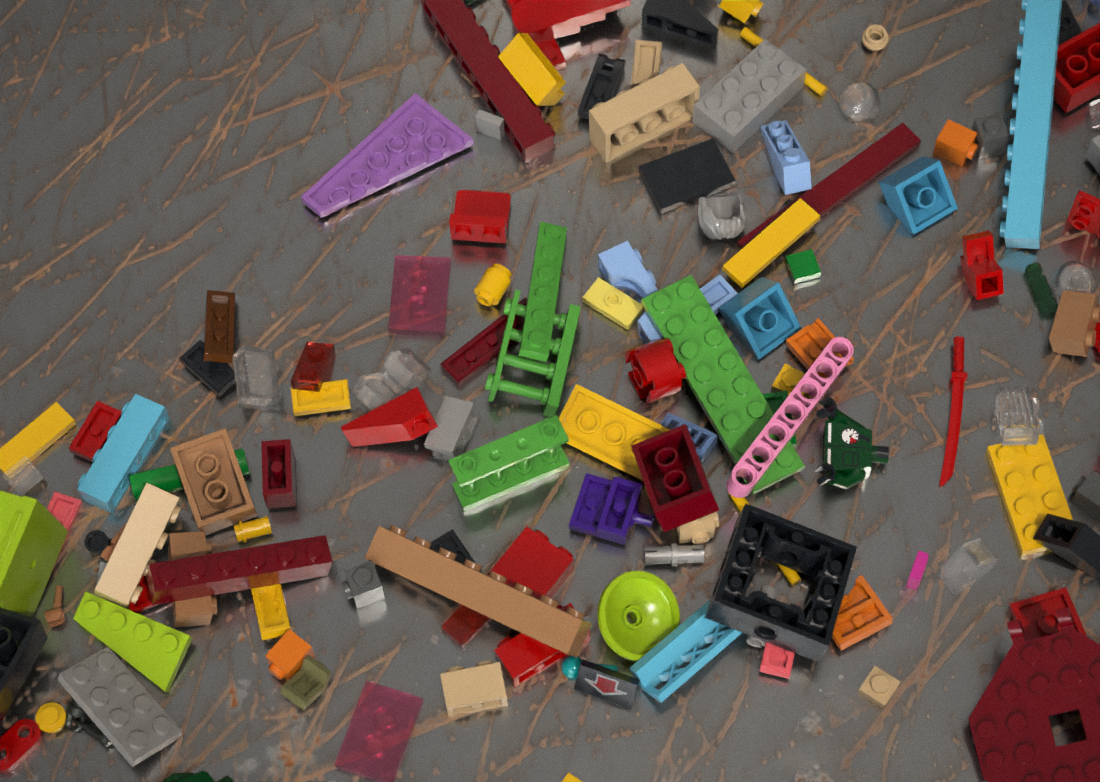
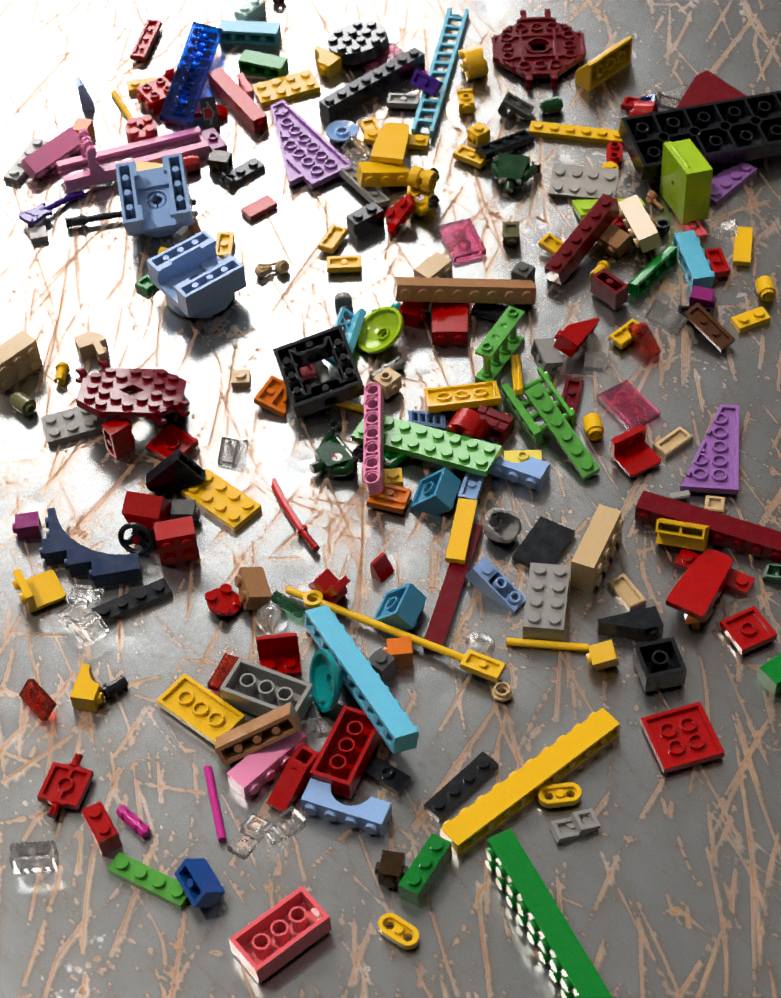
camera: 145 degrees right, 15 degrees down
medium nougat slope [170,428,258,535] -> none
orange brick [265,629,315,680] -> none
dark purple plate [569,473,655,545] -> none
black tile [574,660,640,709] -> none
black plate [578,53,625,119] -> none
dark red brick [631,424,719,532] -> none
green tile [785,249,821,284] -> none
dark pink tile [906,550,929,590] -> none
clear brick [994,386,1044,446] -> none
none -> yellow bar [286,586,506,683]
none -> teal dish [309,649,343,712]
none -> light grey tile [335,292,353,309]
none -> red slope [370,552,394,583]
none -> dark red brick [477,405,515,443]
none -> yellow axle [511,354,524,396]
none -> tan tile [653,426,693,459]
none -> magenta brick [689,285,717,308]
none -> tan tile [704,495,725,514]
none -> yellow plate [730,306,771,334]
none -> yellow brick [755,276,776,302]

